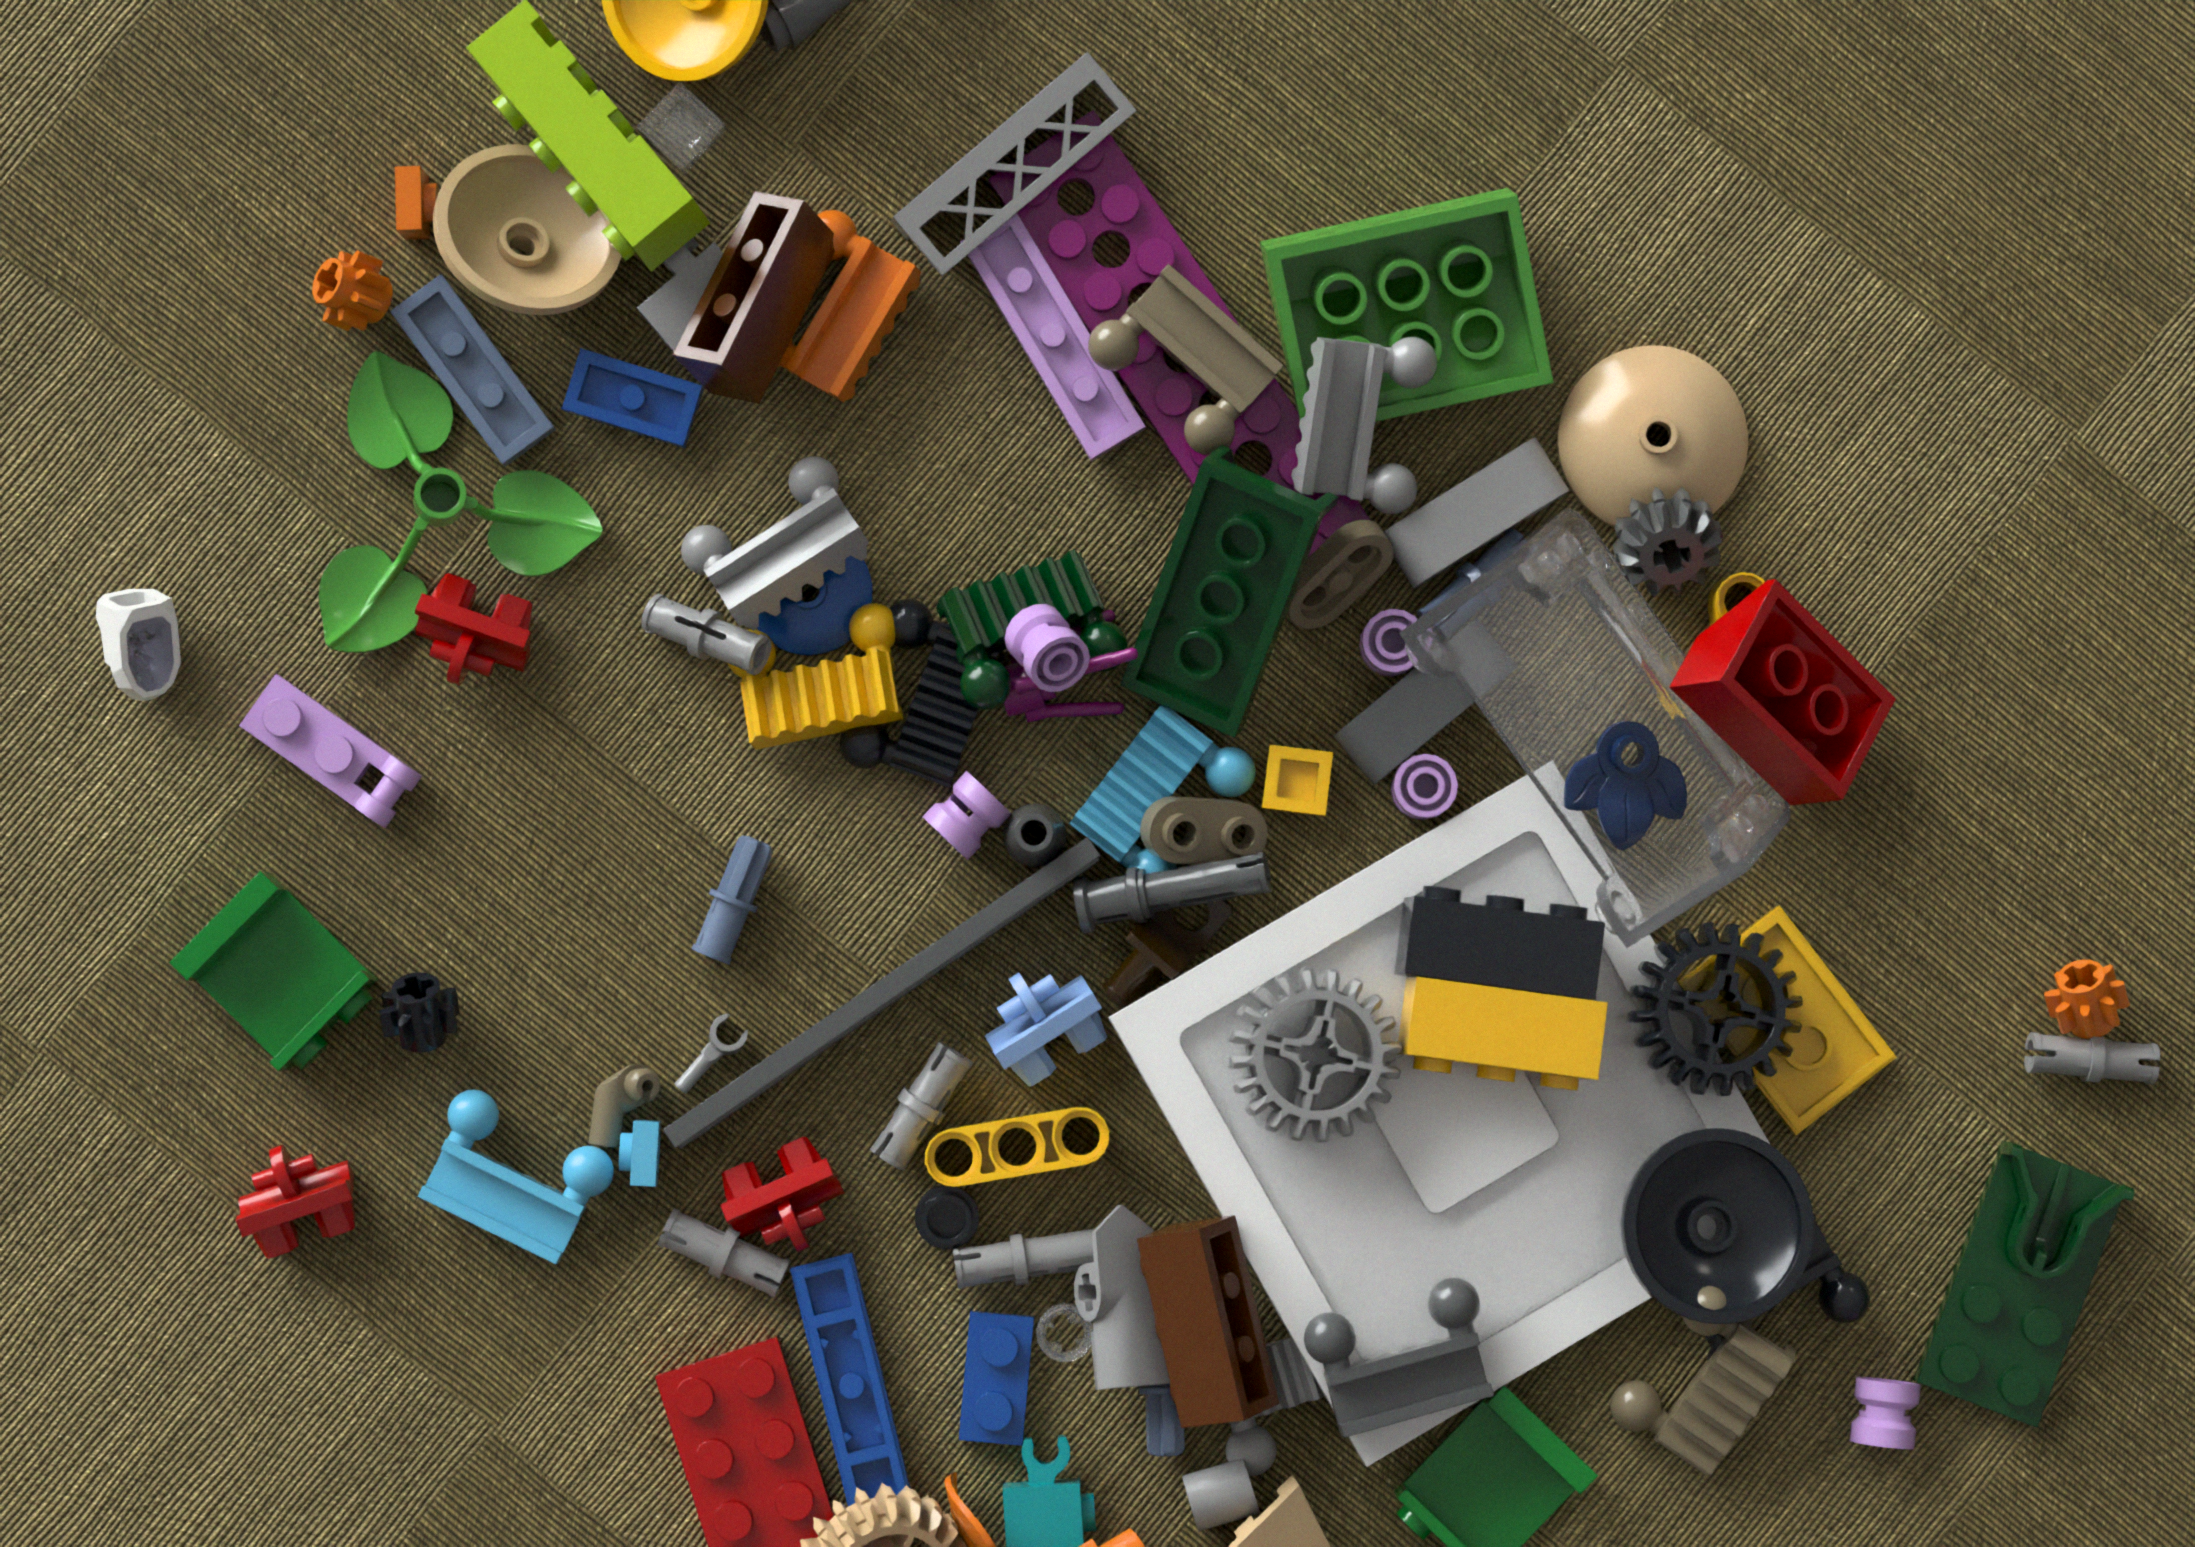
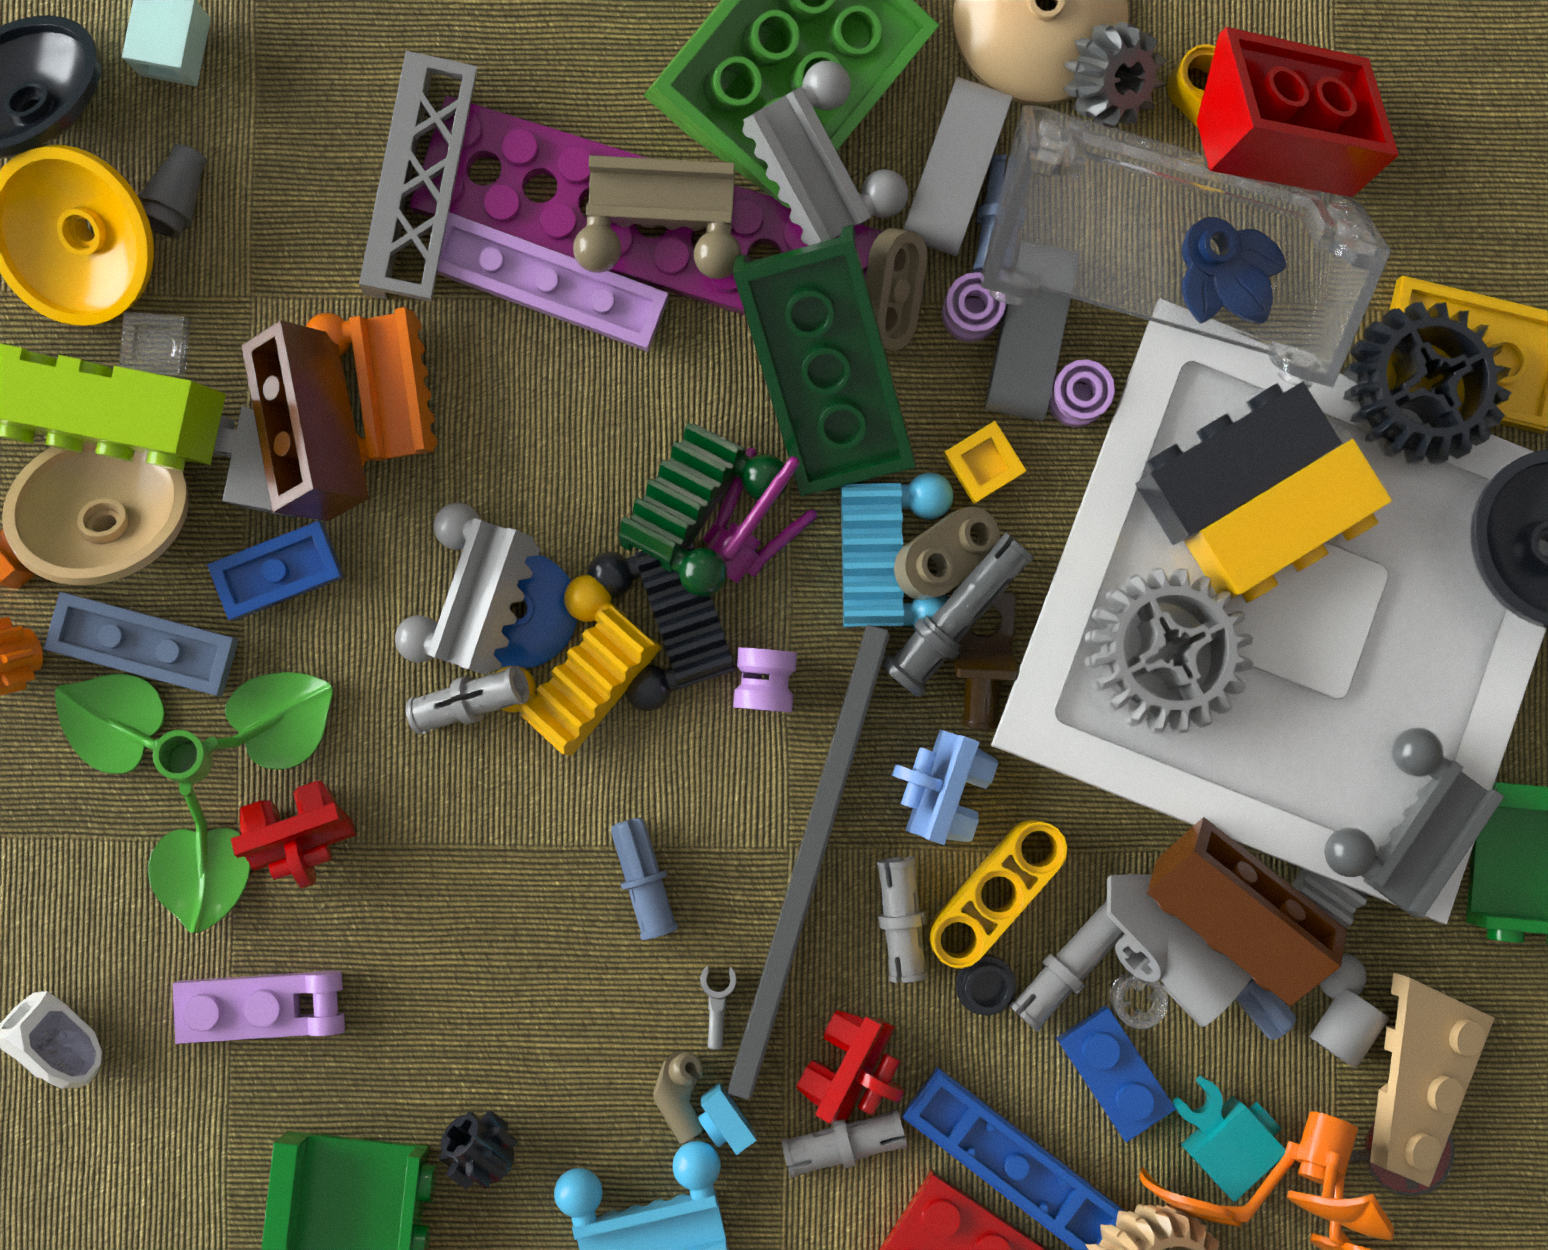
camera: 40 degrees left, 0 degrees up
dark grey cone [1003,803,1066,867] -> none
lavender wheel [1004,604,1090,692] -> none

